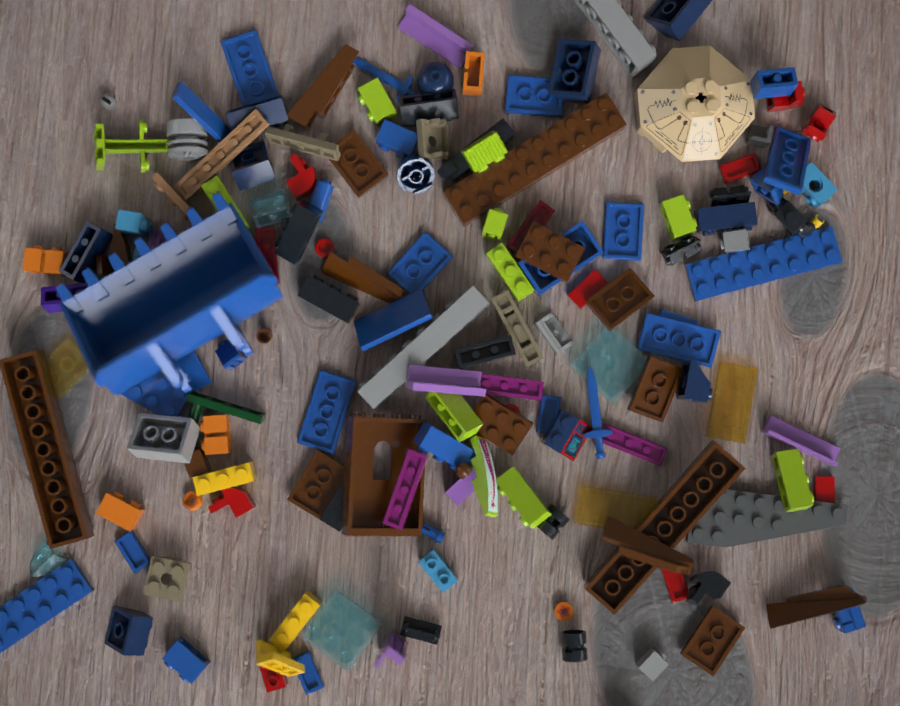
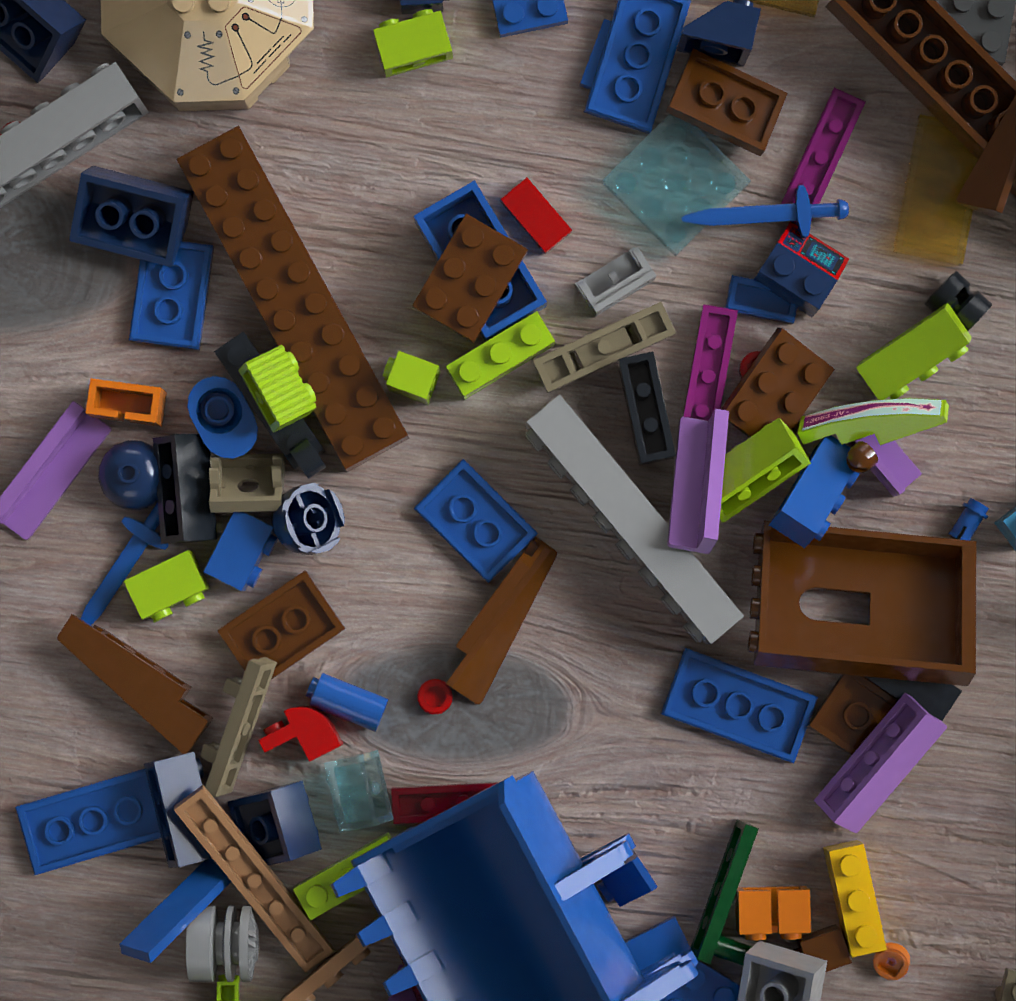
camera: 90 degrees left, 0 degrees up
red brick [208,487,256,518] -> none
reddish brown hinge [256,328,273,344] -> none
black brick [275,200,324,265] -> none
black brick [297,275,360,324] -> none
blue tile [353,288,432,351] -> none
magenta plate [383,449,428,530] -> none
dark red plate [506,200,555,254] -> none
reddish brown plate [585,268,655,331] -> none
blue tile [602,202,644,261] -> none
black hinge [660,235,702,266] -> none
none -> blue piece [187,376,258,459]
none -> medium lavender panel [814,693,947,833]

